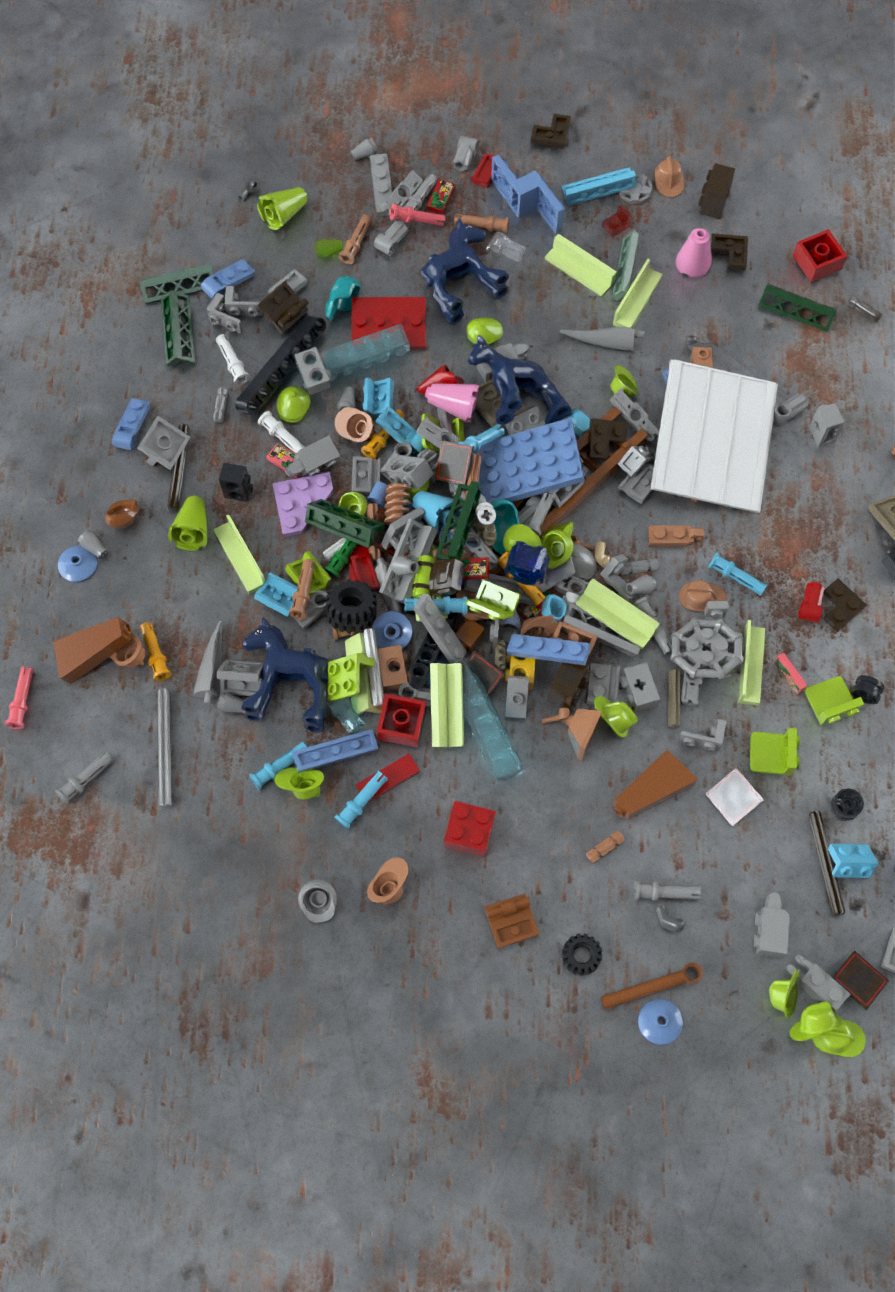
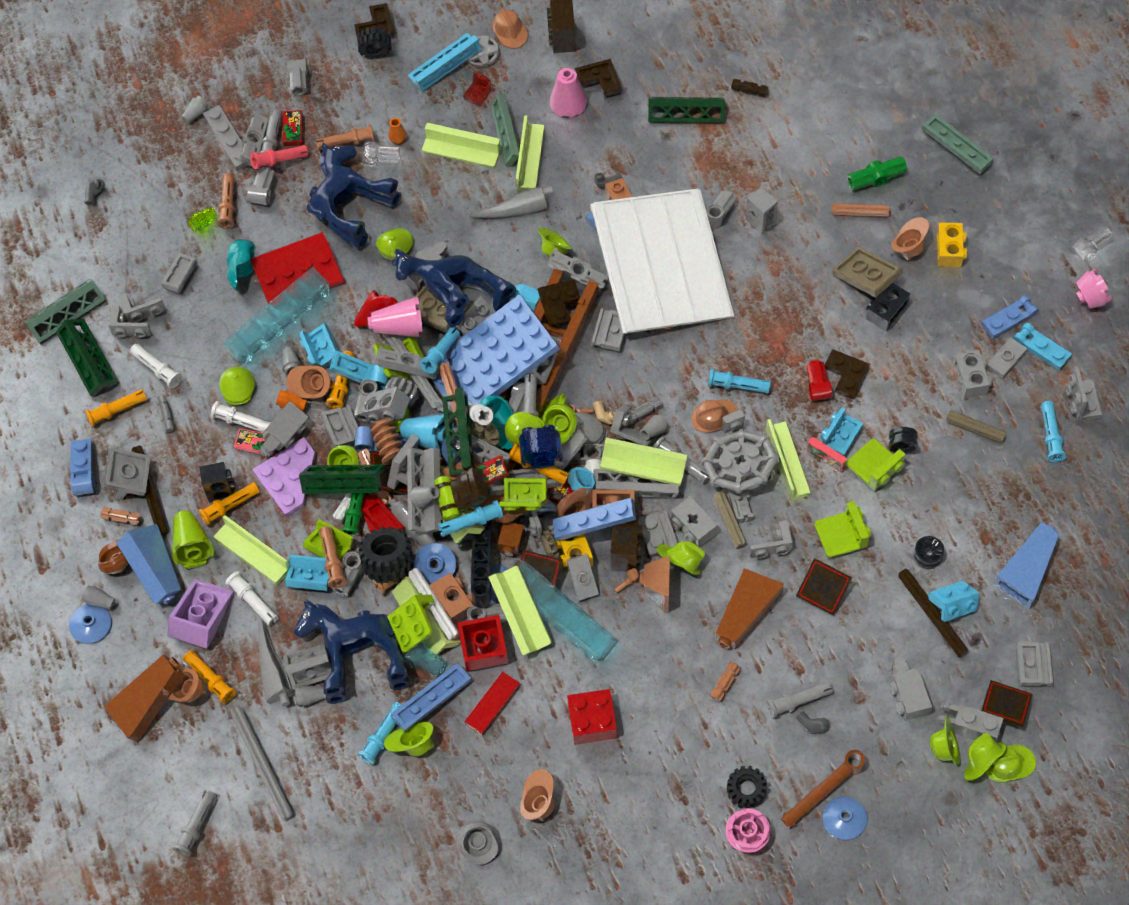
camera: 20 degrees left, 5 degrees down
coral pin [5,667,34,729] -> none
medium blue plate [201,259,255,300] -> none
black beam [235,316,326,415] -> none
lime cone [257,187,308,230] -> none
dark brown plate [257,281,309,334] -> none
light grey brick [295,347,332,395] -> none
medium azure pin [335,771,388,829] -> none
light grey plate [413,594,467,664] -> none
piece [435,441,474,485] -> none
red tile [471,153,494,188] -> none
dark orange plate [484,893,539,949] -> none
medium blue bracket [491,154,565,234] -> none
light grey bracket [618,446,655,477] -> none
nougat hinge [648,525,704,547] -> none
red brick [792,229,847,282] -> none
none -> light orange pin [85,389,147,427]
none -> nougat axle [101,507,141,525]
none -> medium blue slope [116,524,181,605]
none -> lavender slope [167,579,234,649]
none -> light orange pin [198,482,260,526]
none -> white pin [225,571,278,626]
none -> orange cone [276,389,307,412]
none -> black tyre [357,27,392,59]
none -> orange cone [388,118,407,144]
none -> bright pink cone [726,808,771,853]
none -> medium azure bracket [820,407,863,456]

